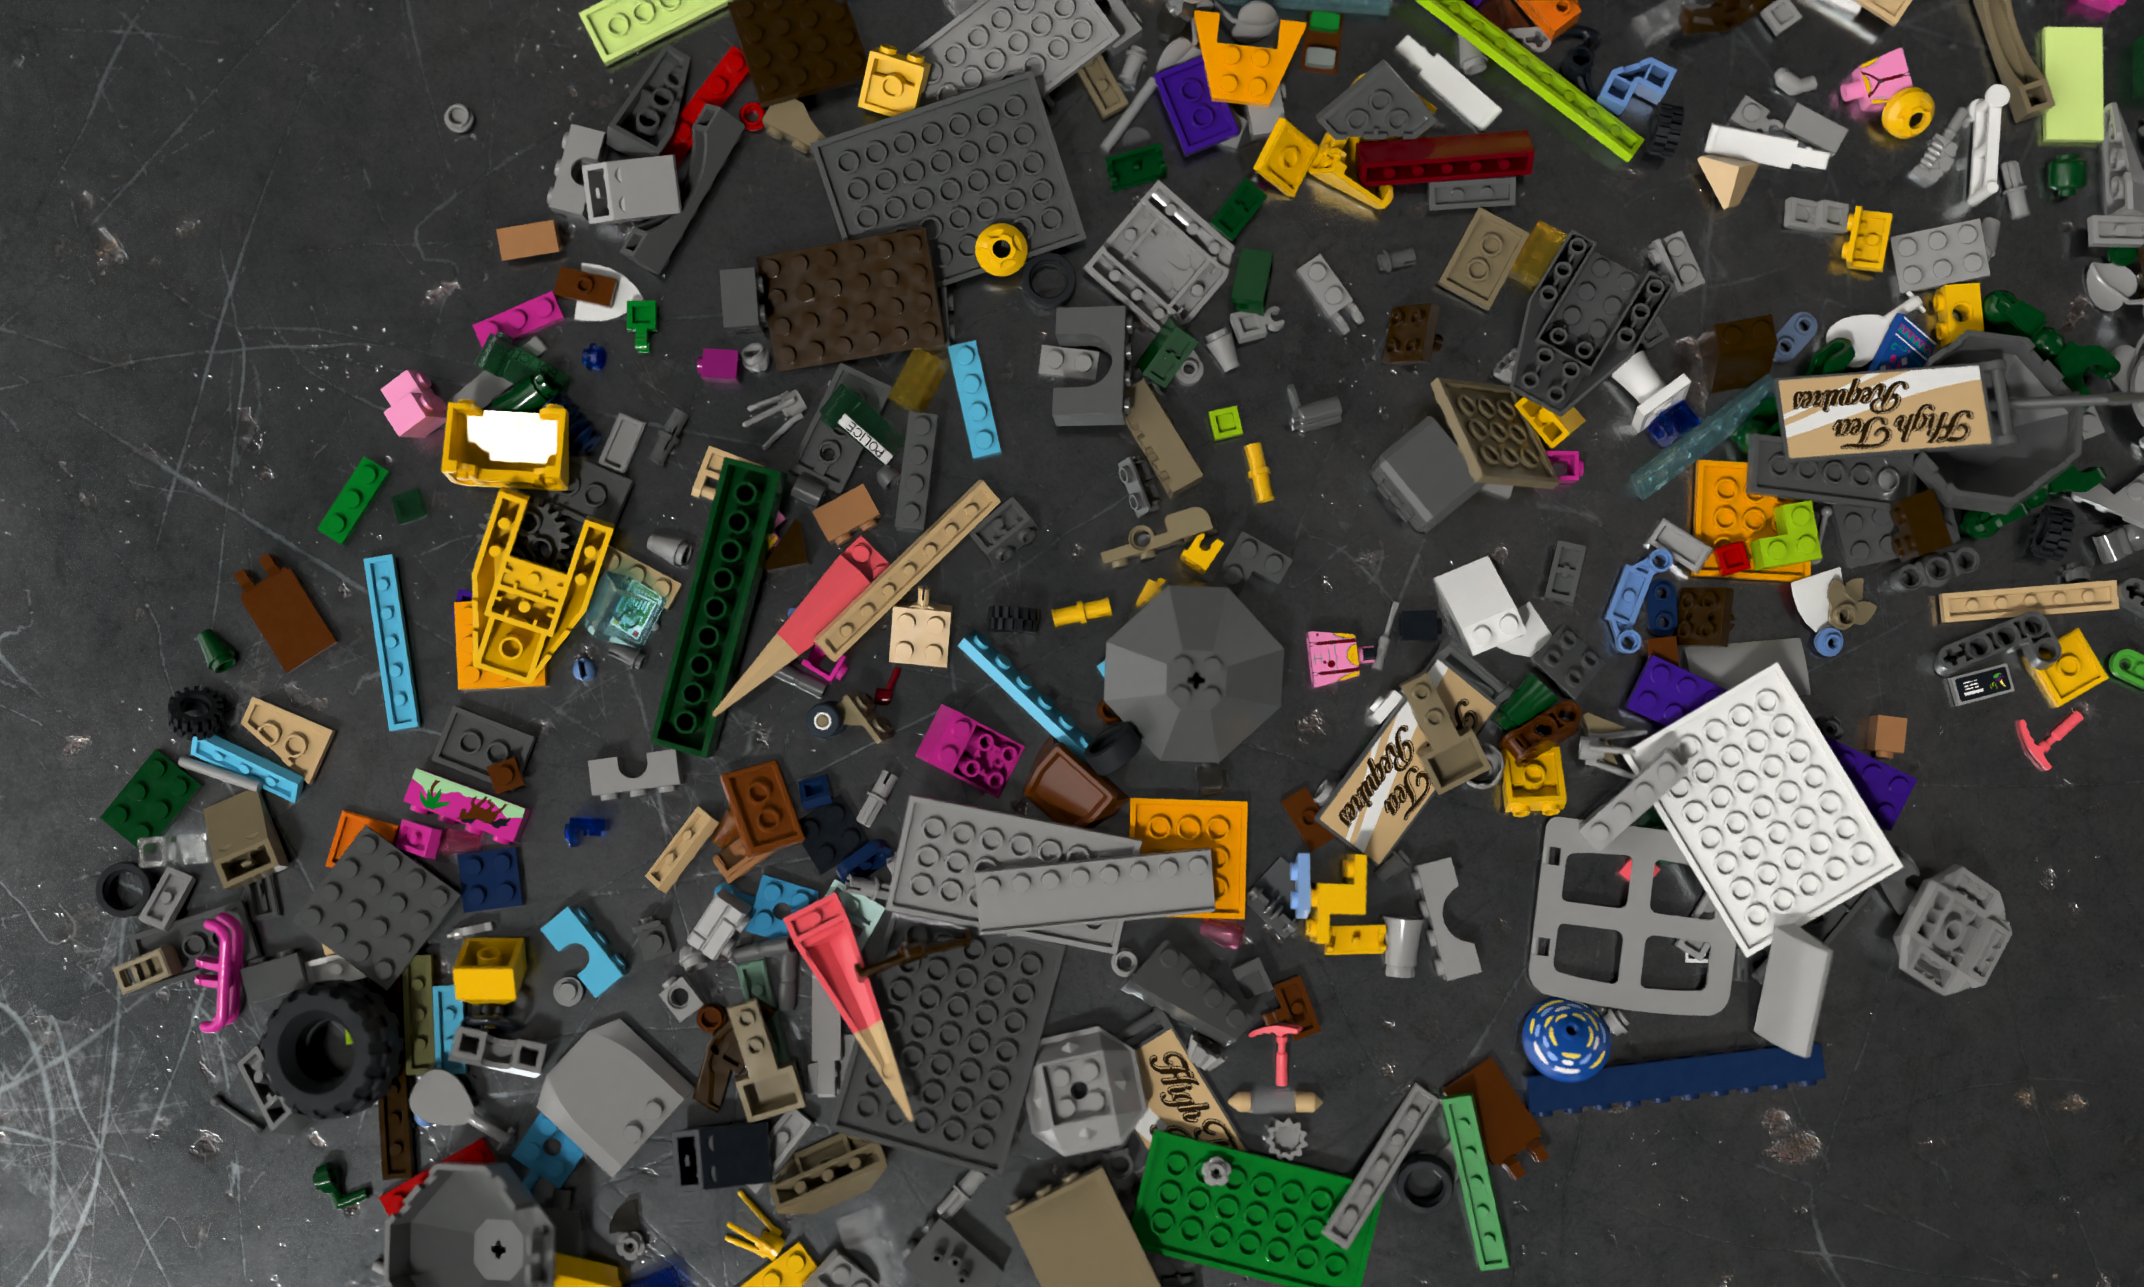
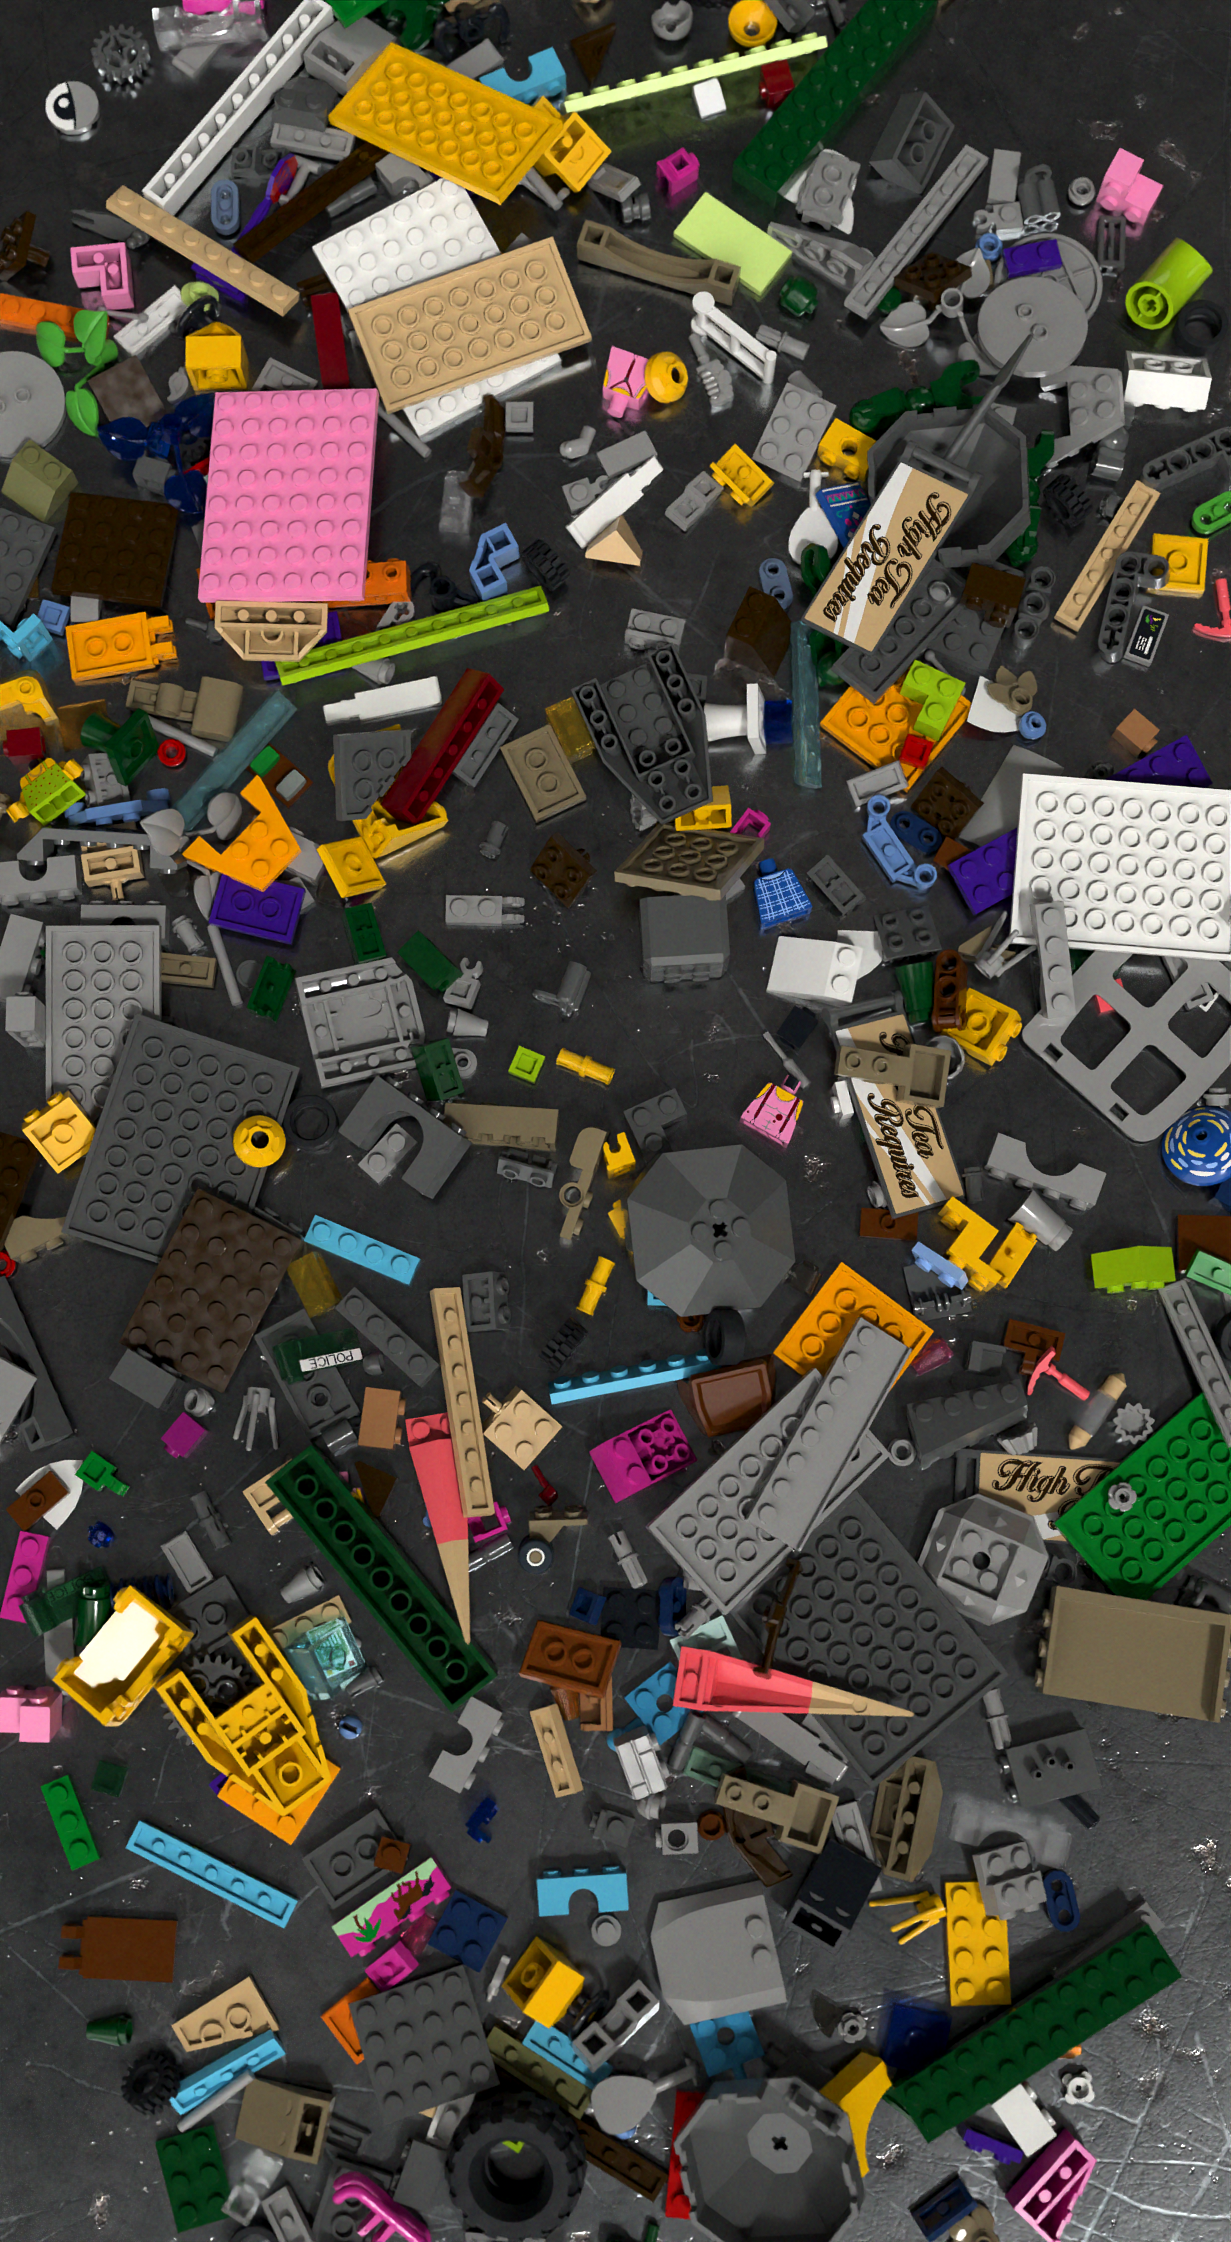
camera: 55 degrees left, 5 degrees down
none -> blue torso [752,858,812,930]
none -> lime brick [1091,1246,1176,1293]

